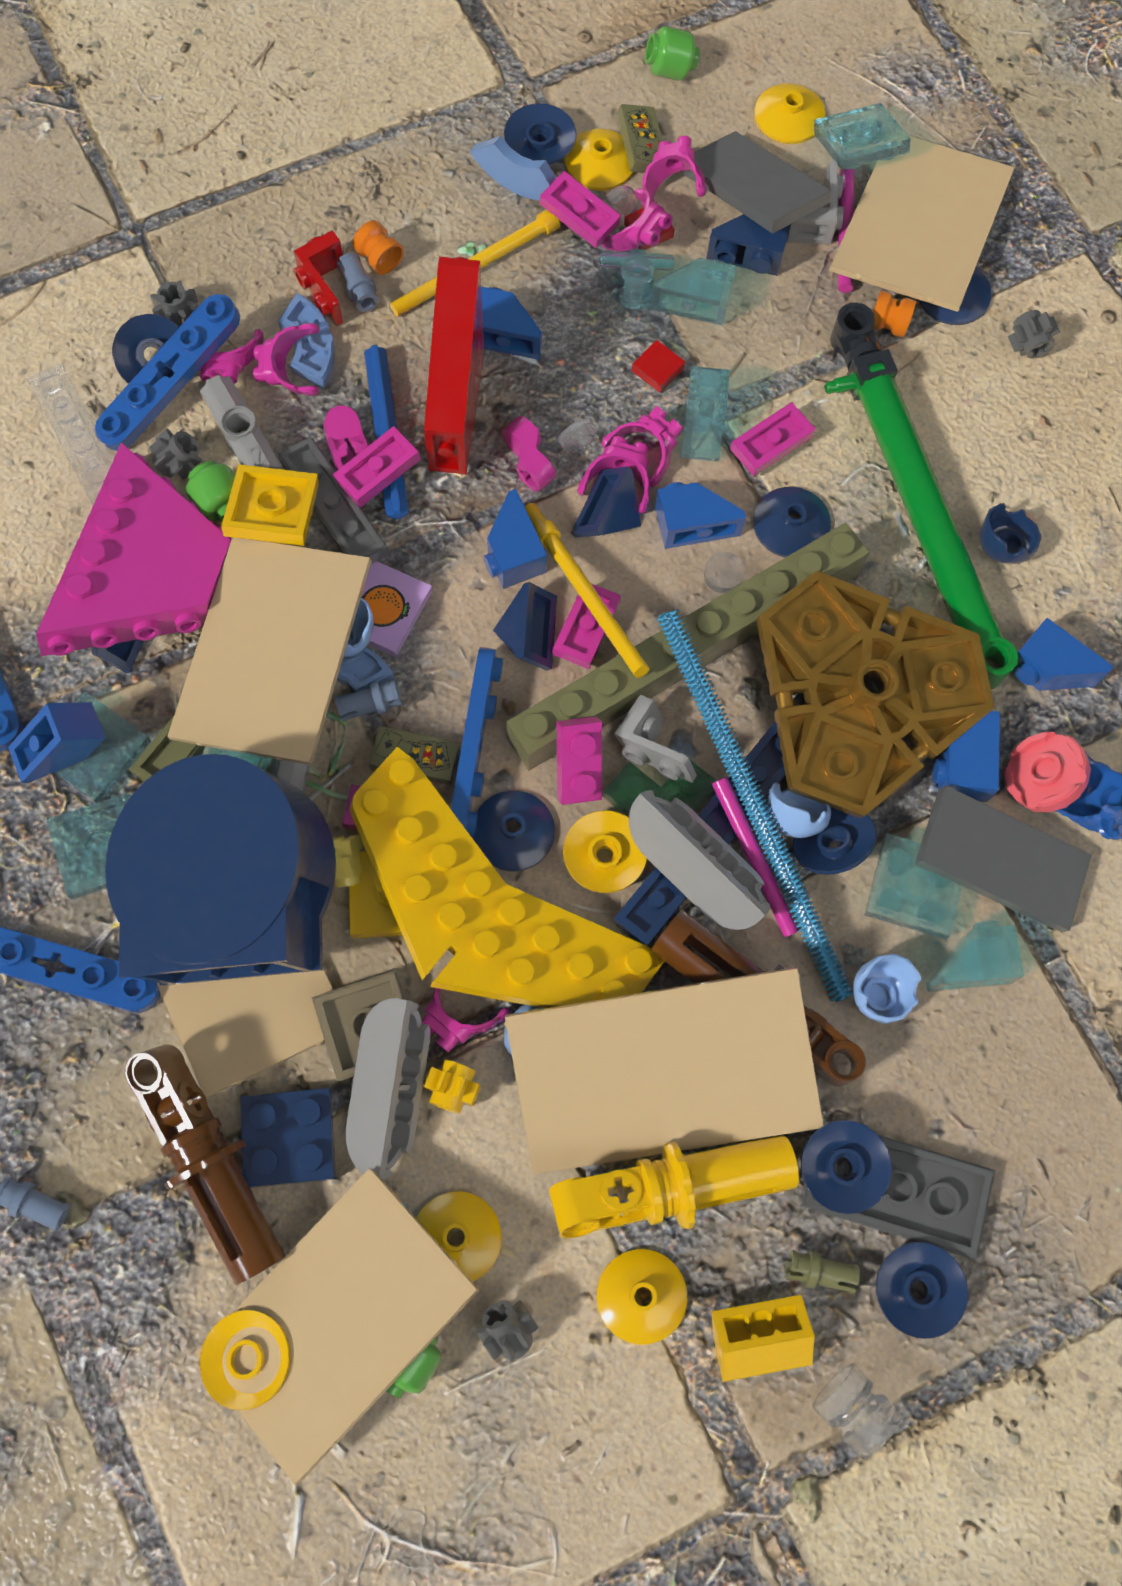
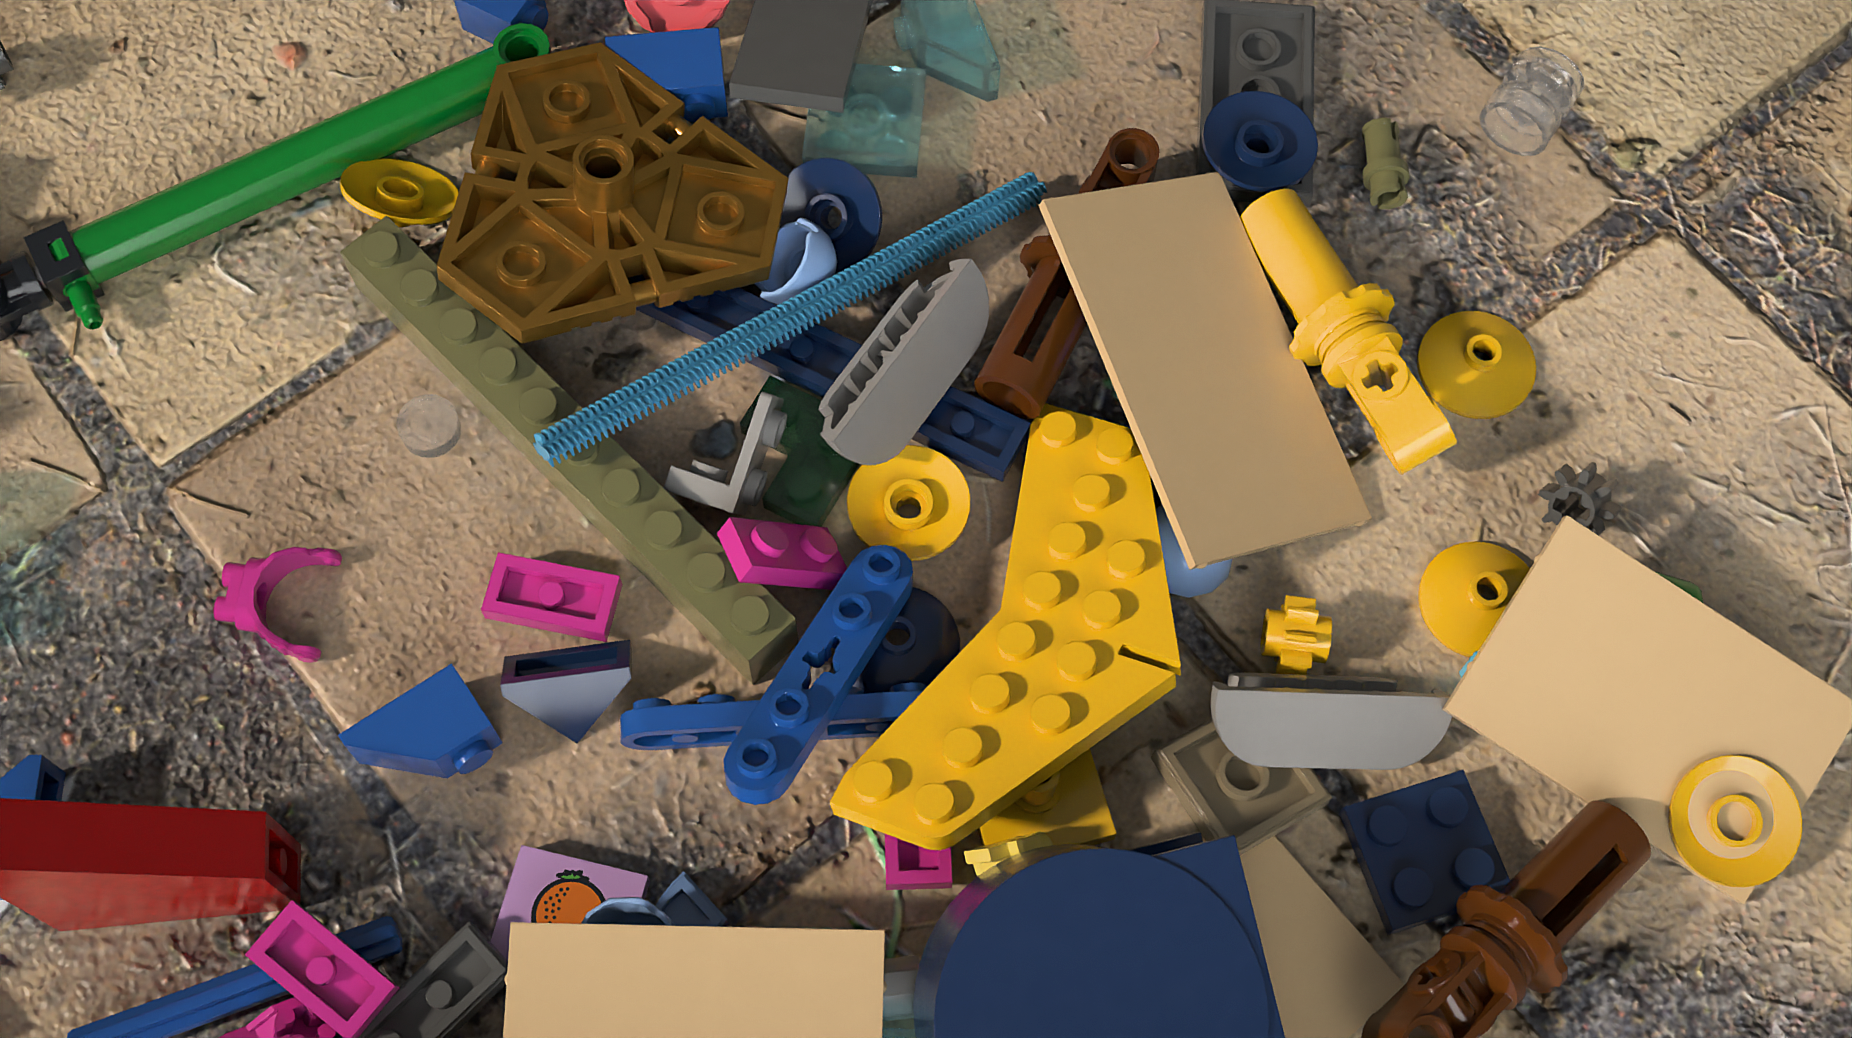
camera: 100 degrees left, 5 degrees down
sand blue pin [335,680,402,722] -> none
olive tile [369,726,460,785] -> none
dark pink helmet [422,963,511,1053] -> none
dark pink piece [501,415,556,492] -> none
yellow bar [525,503,649,678] -> none
clear tile [558,418,598,454] -> none
dark blue slope [571,466,641,538] -> none
dark pink helmet [601,406,684,488] -> none
red tile [632,340,686,393] -> none
blue slope [655,482,746,549] -> none
clear light blue slope [681,366,730,462] -> none
dark pink bar [712,777,799,937] -> none
yellow brick [712,1294,815,1382] -> none
dark pink plate [730,402,816,477] -> none
dark blue dish [753,487,831,558] -> none
light blue hair [853,953,921,1024] -> none
dark blue dish [875,1242,968,1339] -> none
dark blue hair [979,503,1042,564] -> none
none -> yellow dish [340,158,459,227]
none -> blue piece [723,545,913,805]

